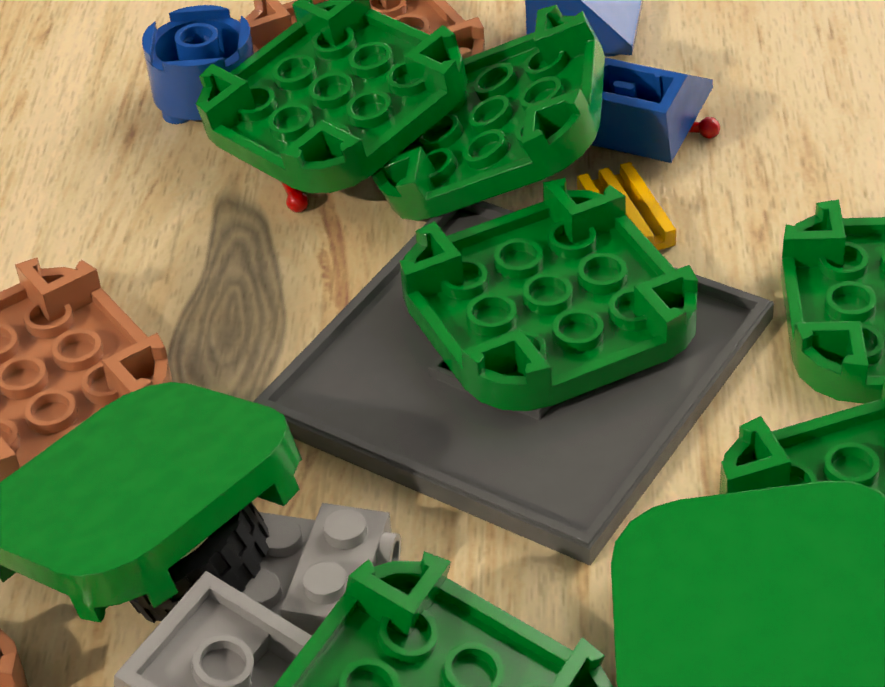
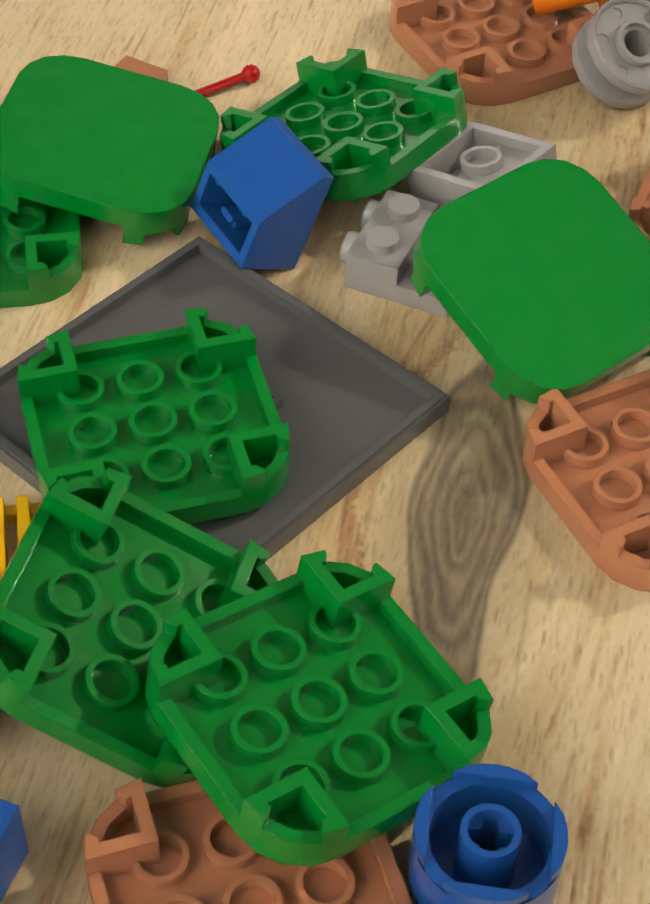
camera: 175 degrees left, 5 degrees up
none -> blue slope [190,117,334,269]

